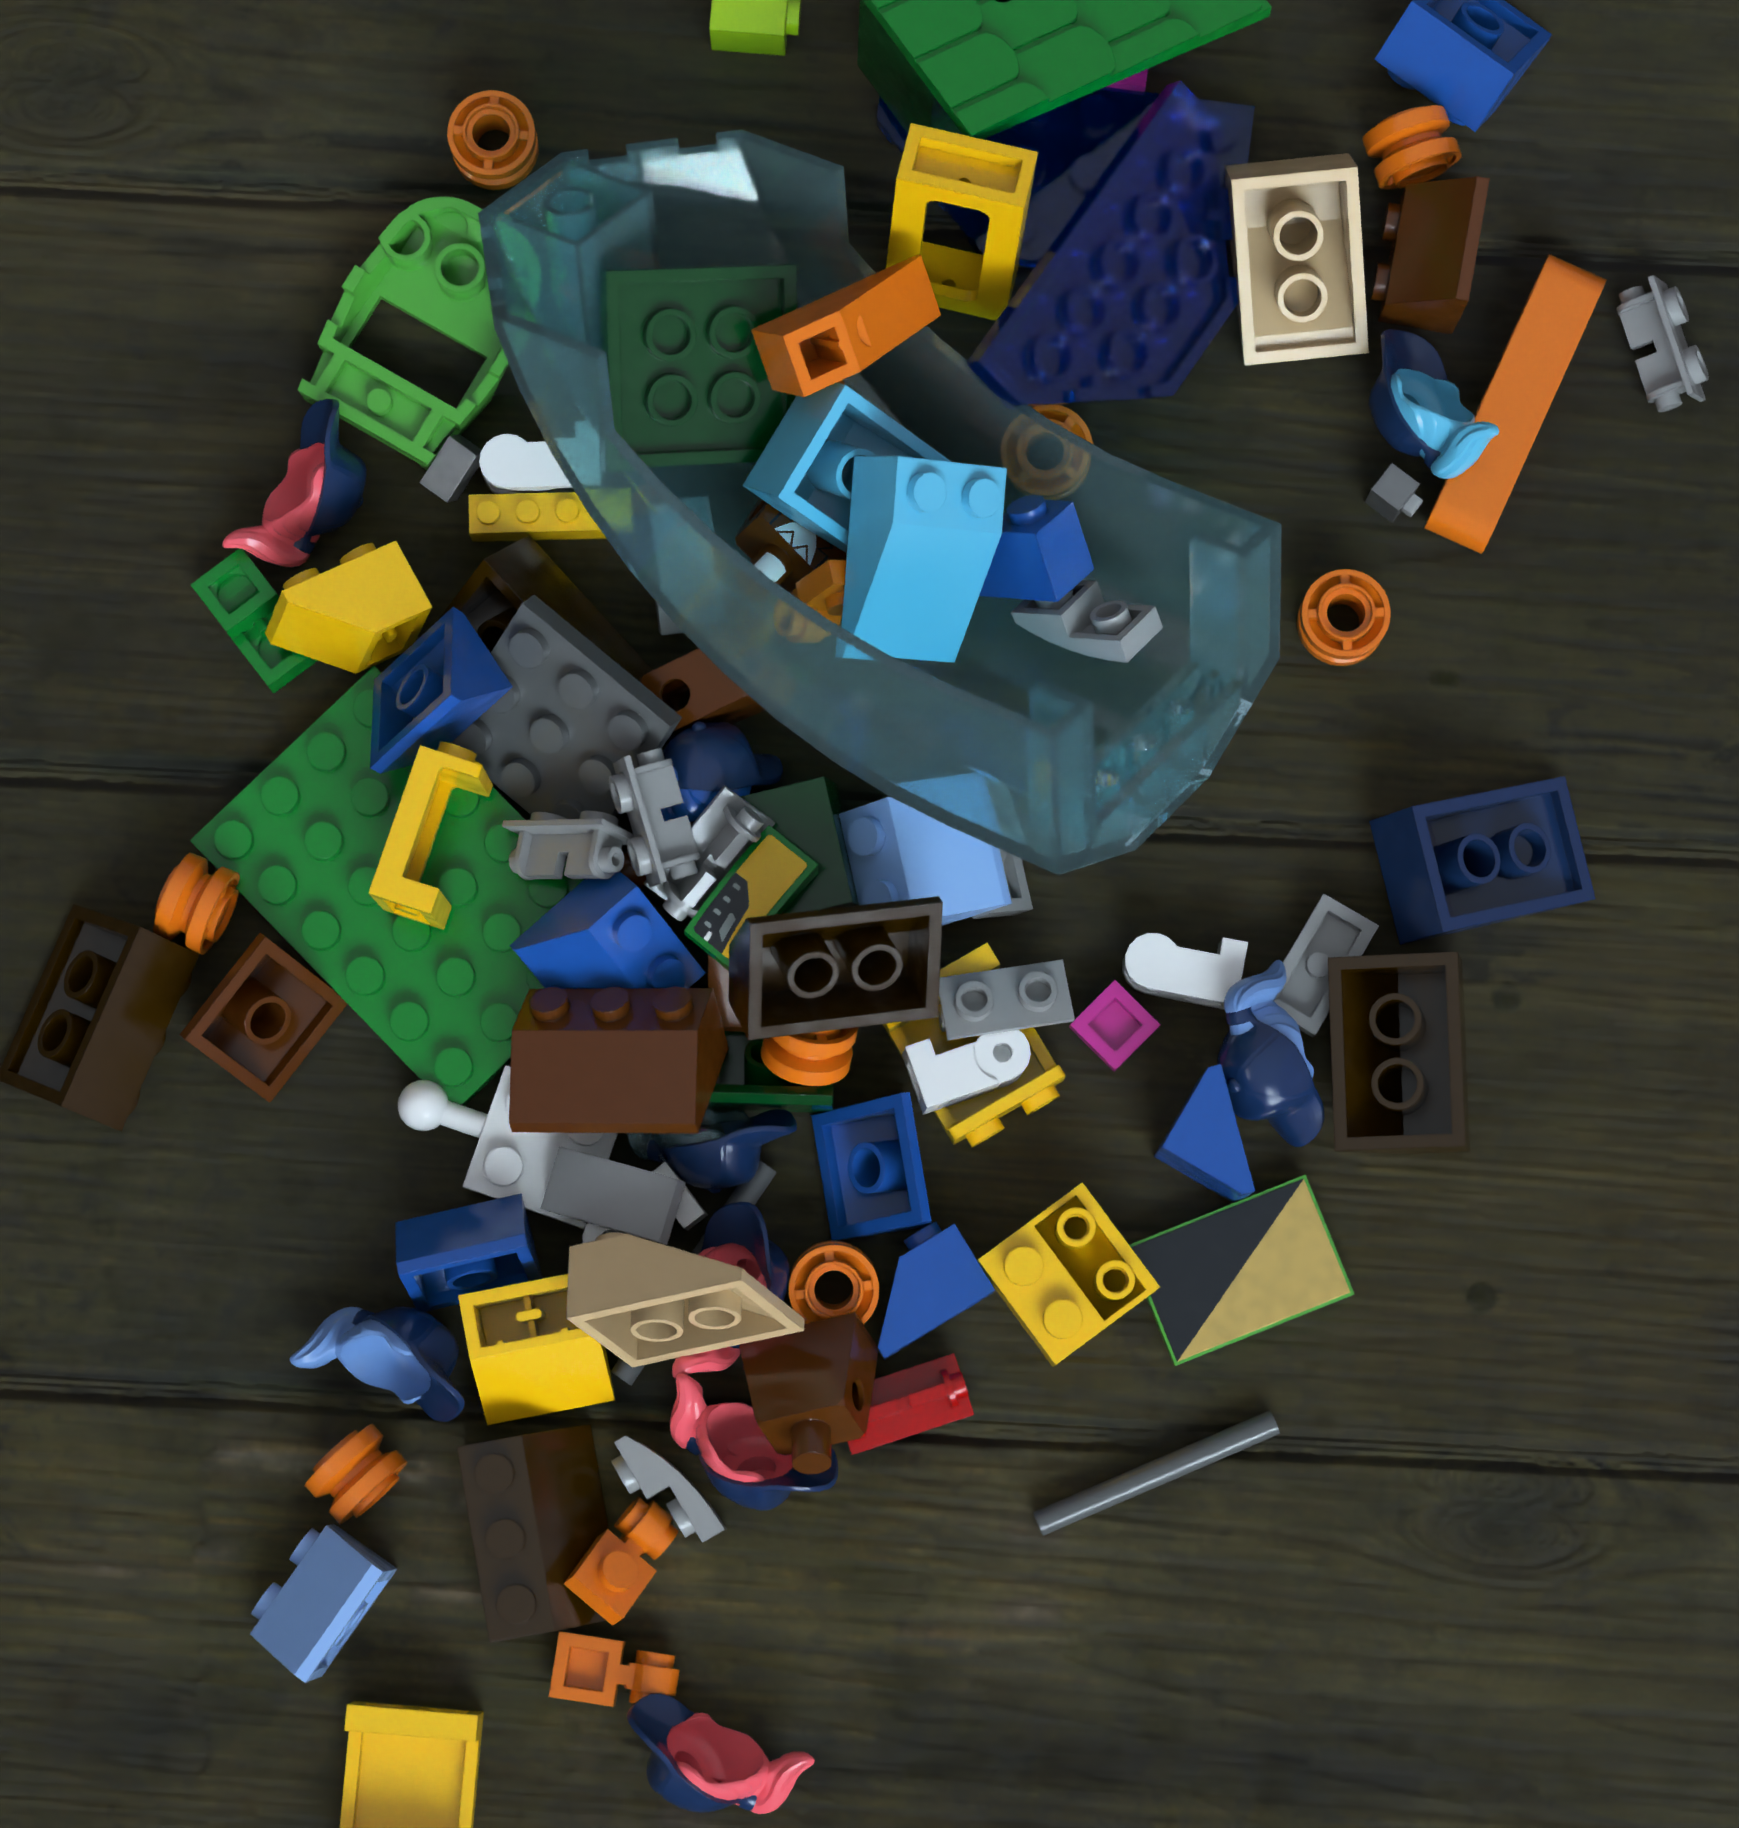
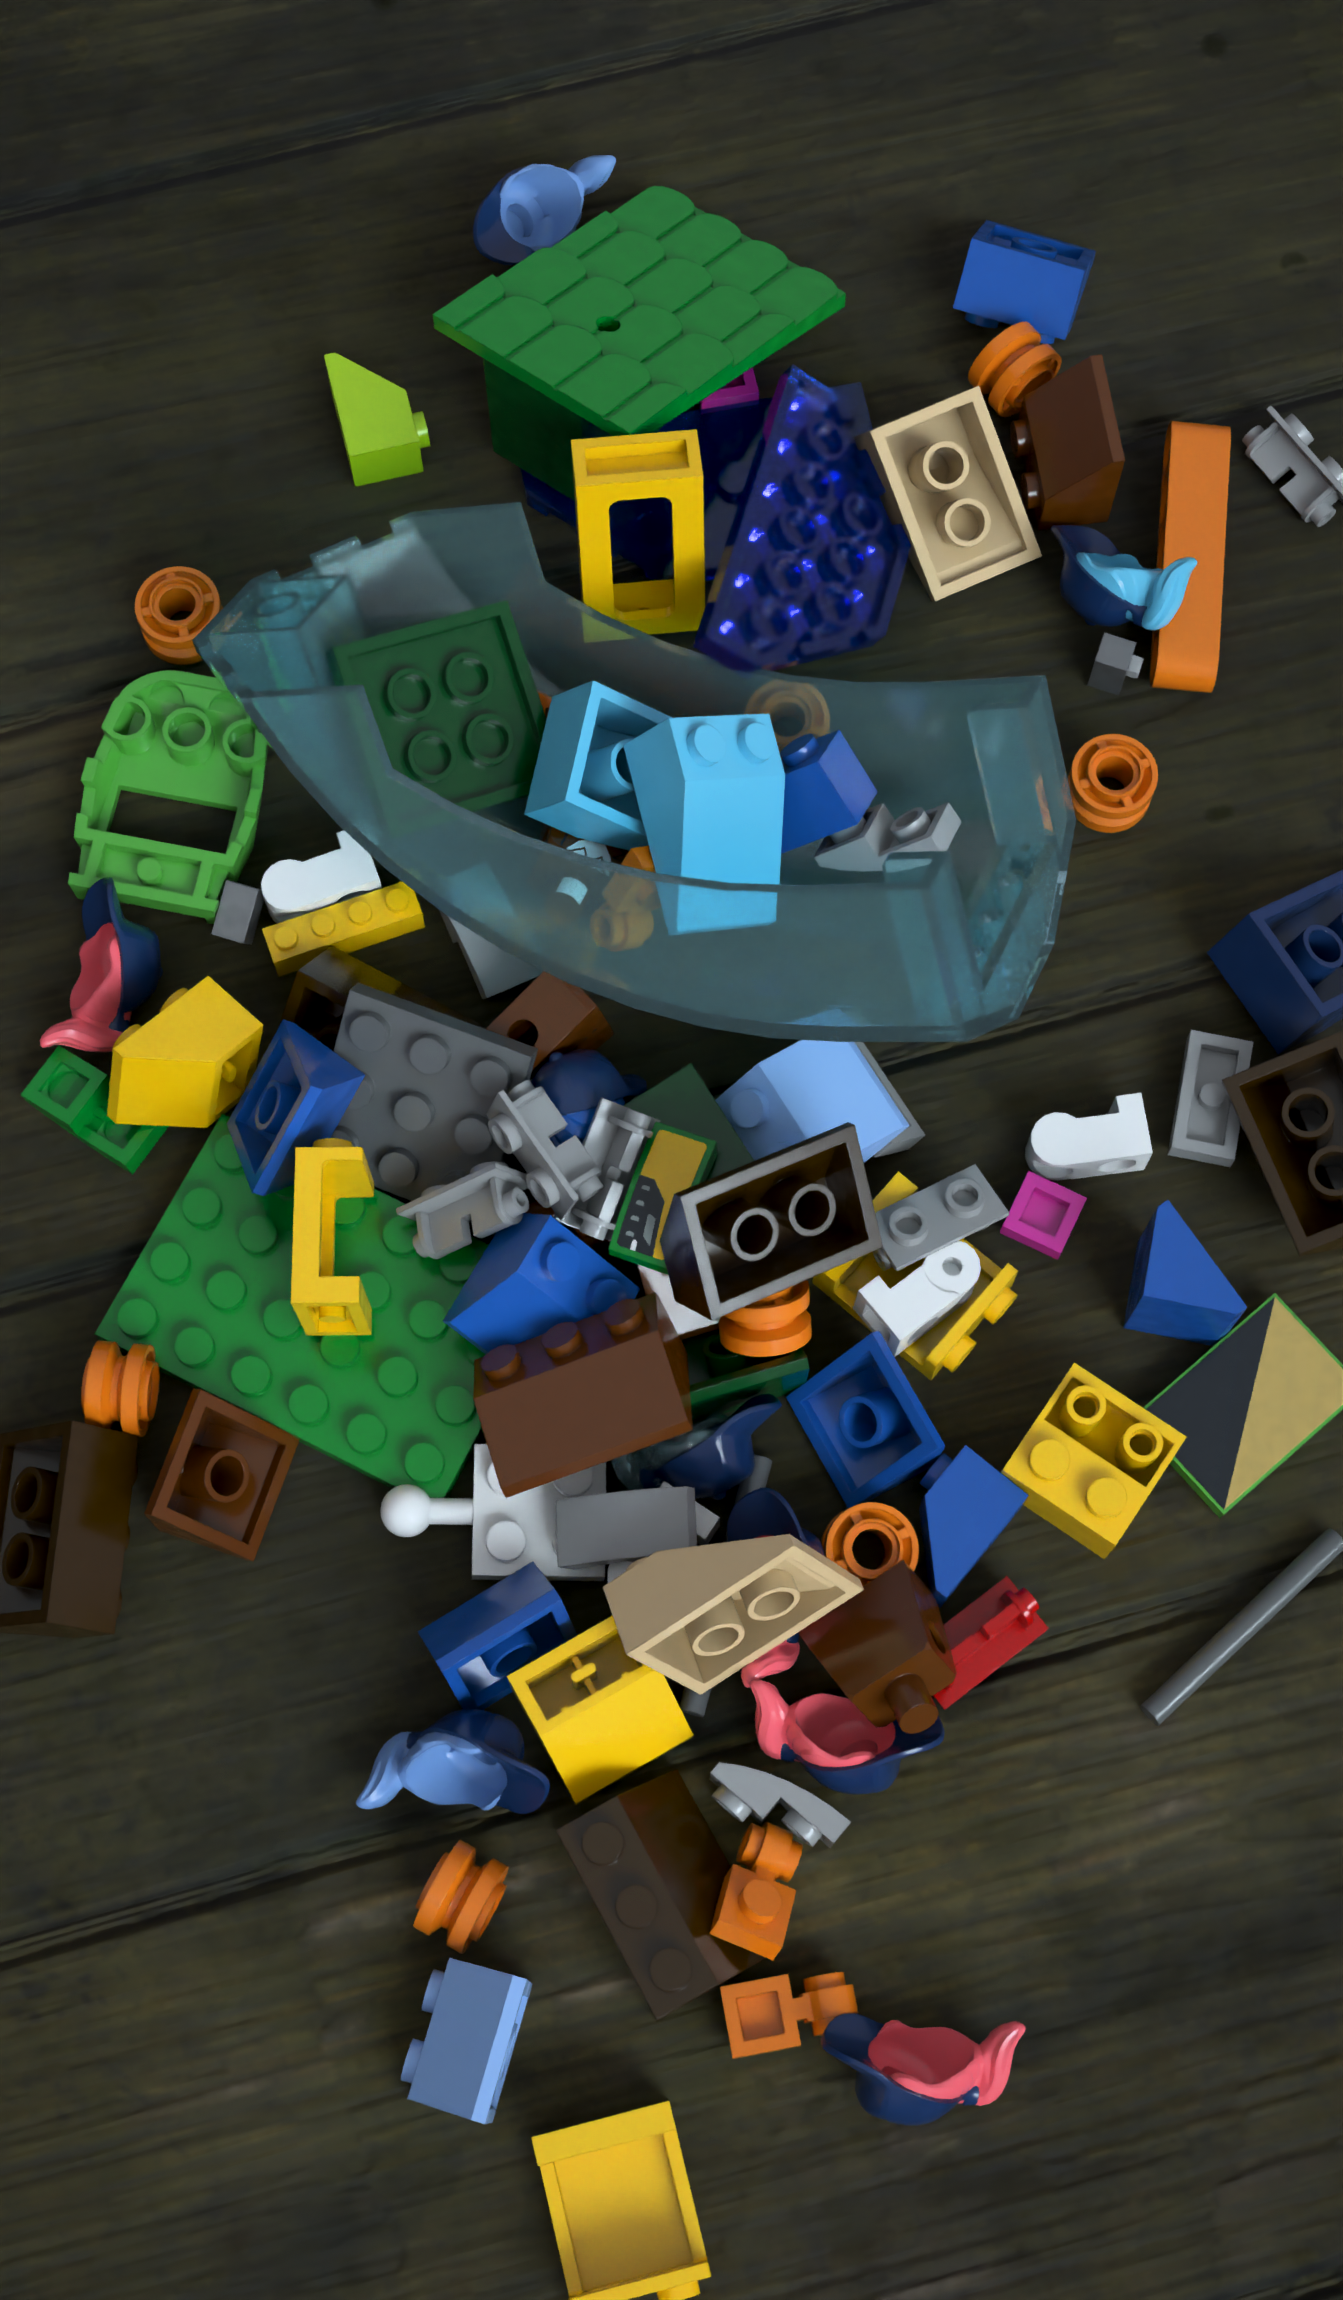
camera: 20 degrees left, 10 degrees down
orange slope [751,255,941,397] -> none
dark blue hair [1217,960,1325,1147] -> none

